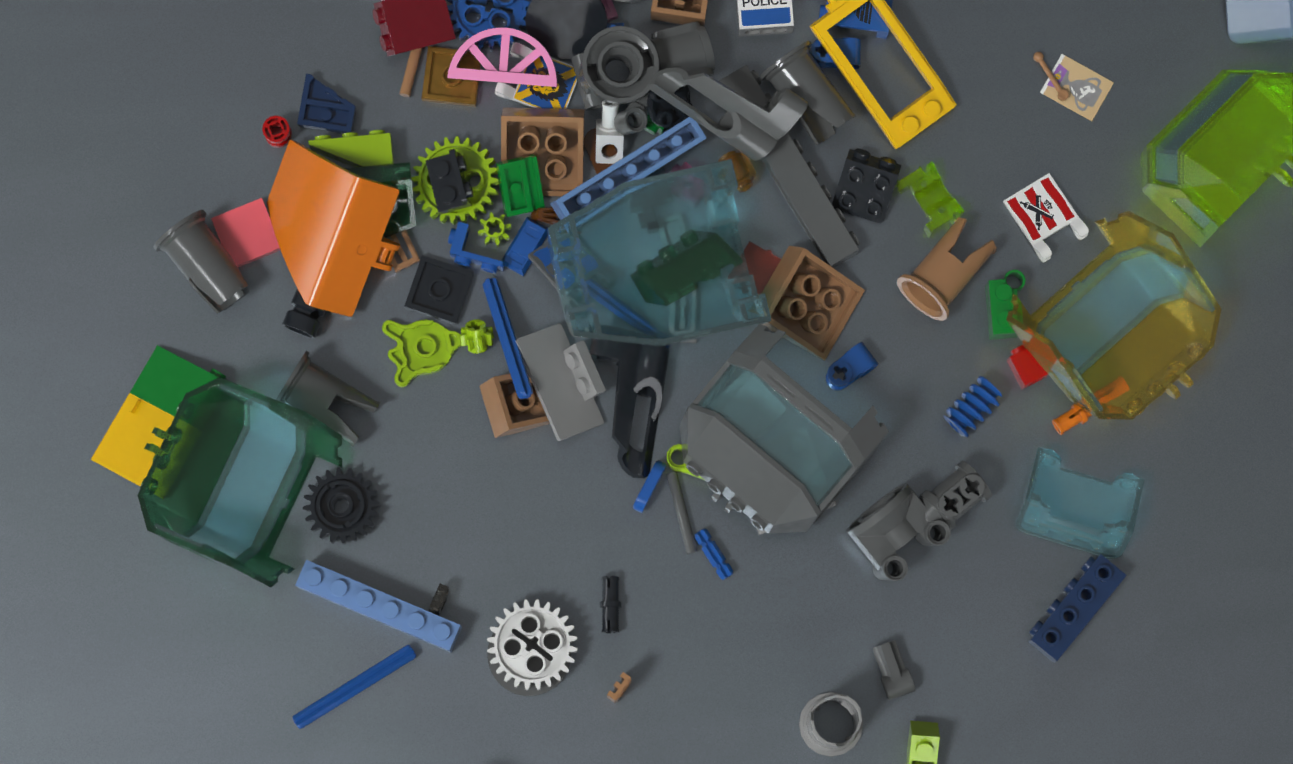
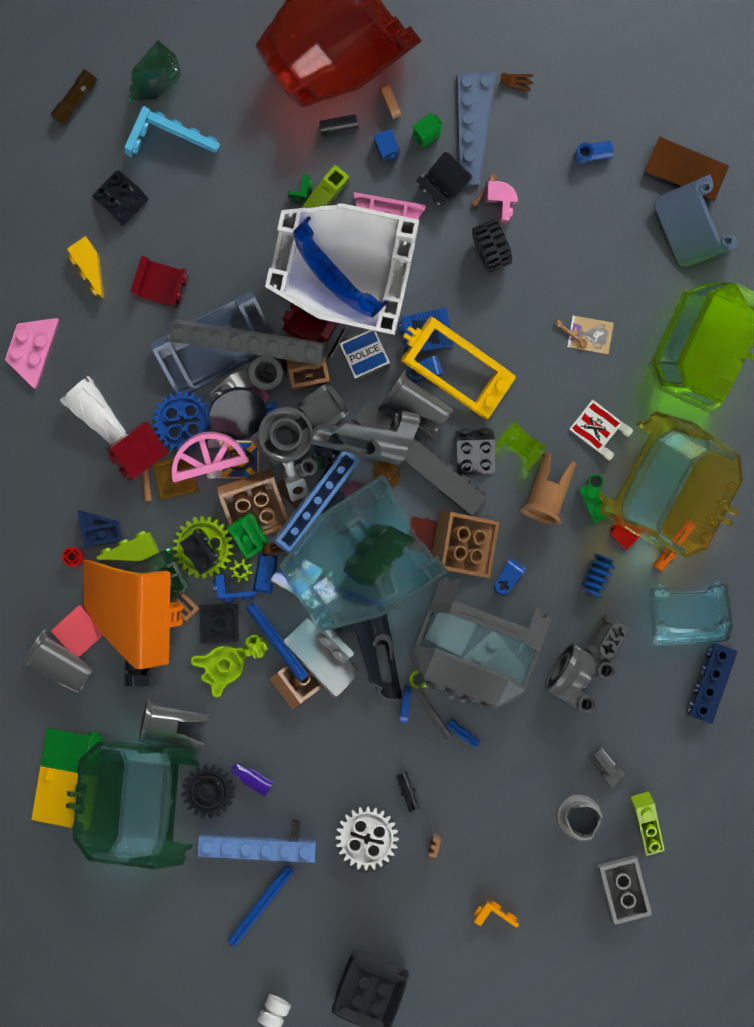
camera: 20 degrees left, 5 degrees up
none -> dark purple piece [232,764,274,797]

